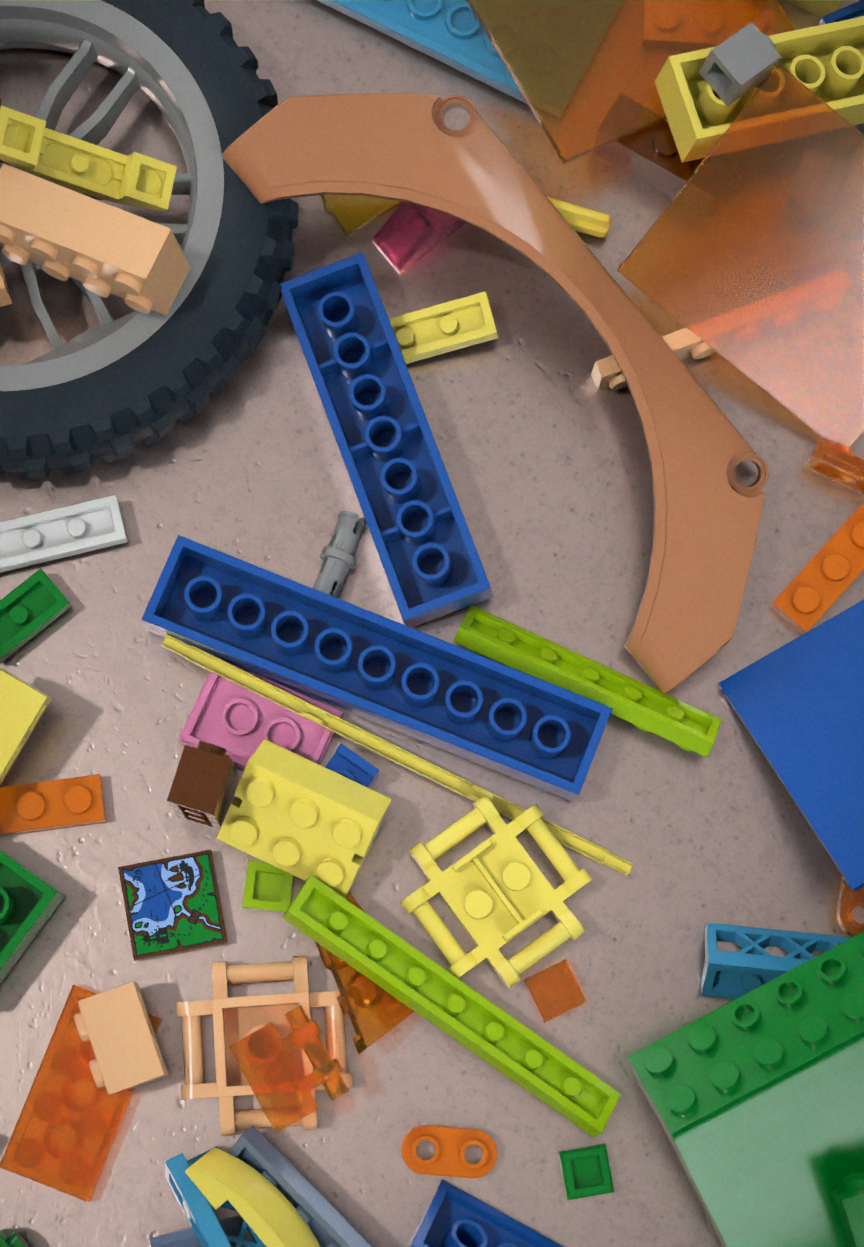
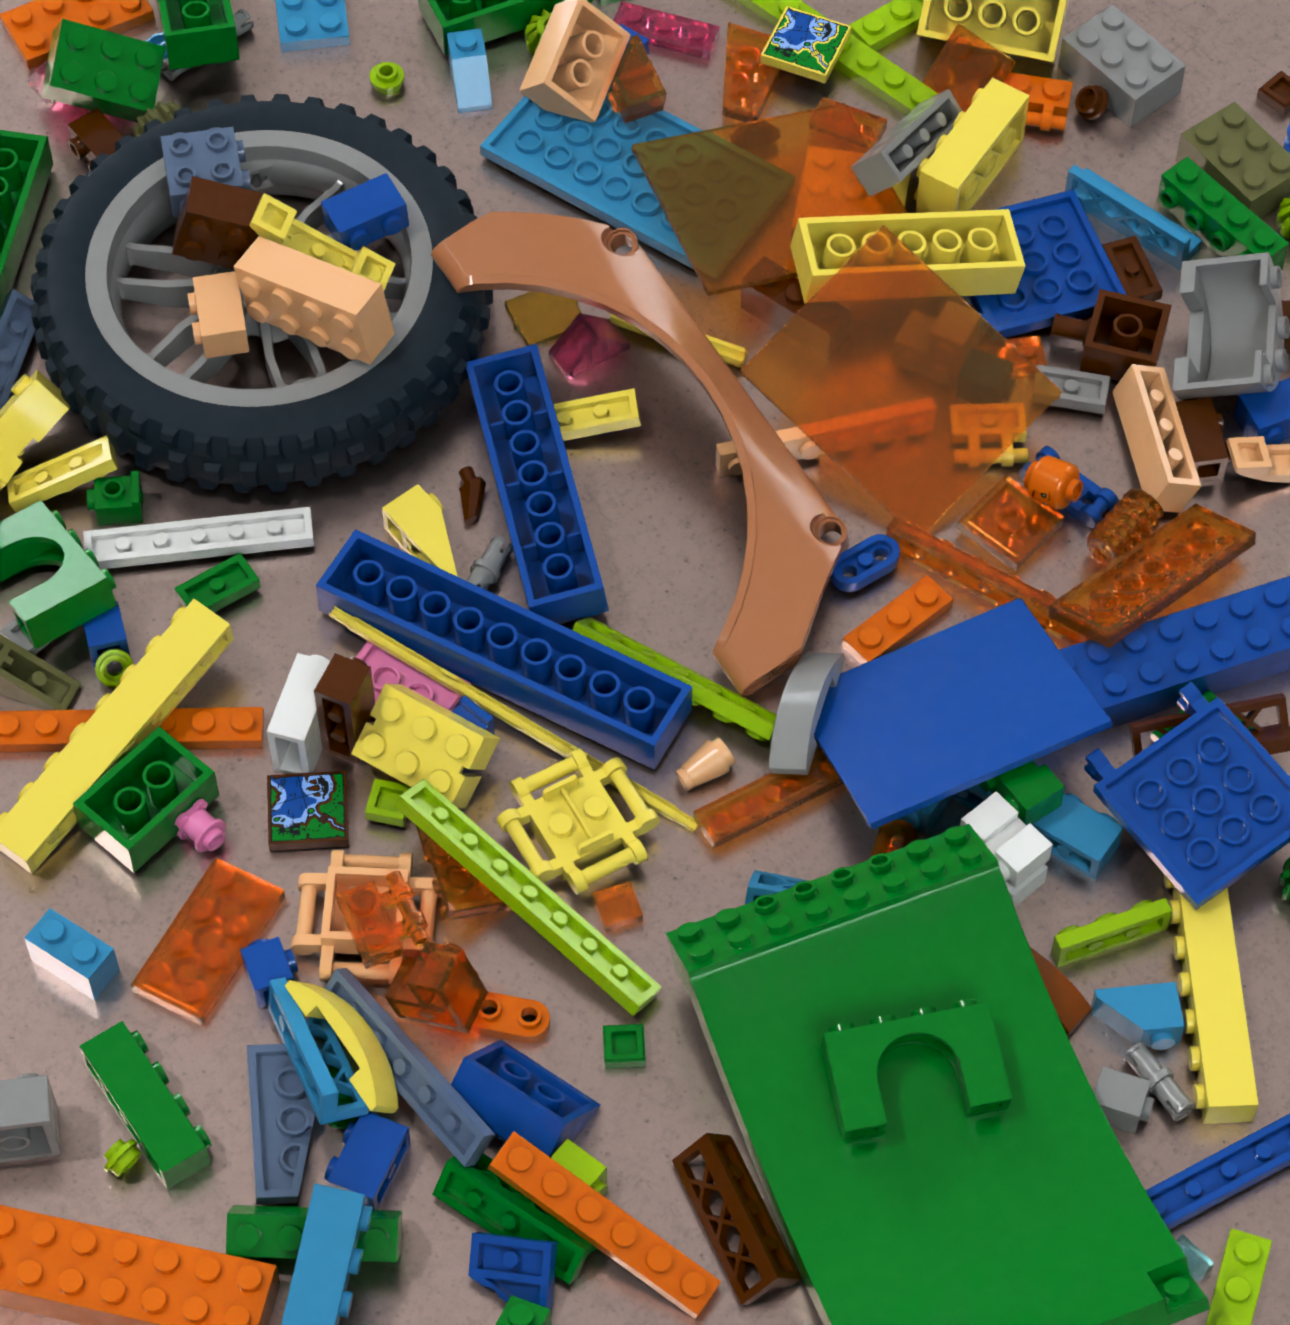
camera: 15 degrees right, 20 degrees down
light nougat brick [74,981,168,1095] -> none
light grey brick [699,22,781,107] -> none
none -> bright pink brick [174,799,226,853]
none -> blue brick [240,937,298,1009]
none -> white brick [266,653,330,774]
none -> blue brick [321,173,409,250]
none -> light yellow slope [382,484,458,577]
none -> clear orange brick [385,941,488,1033]
none -> reddish brown bar [459,466,486,526]
none -> light nougat cone [675,737,736,791]
none -> clear orange plate [693,748,843,849]
none -> light grey slope [769,652,845,775]
none -> blue plate [830,534,900,592]

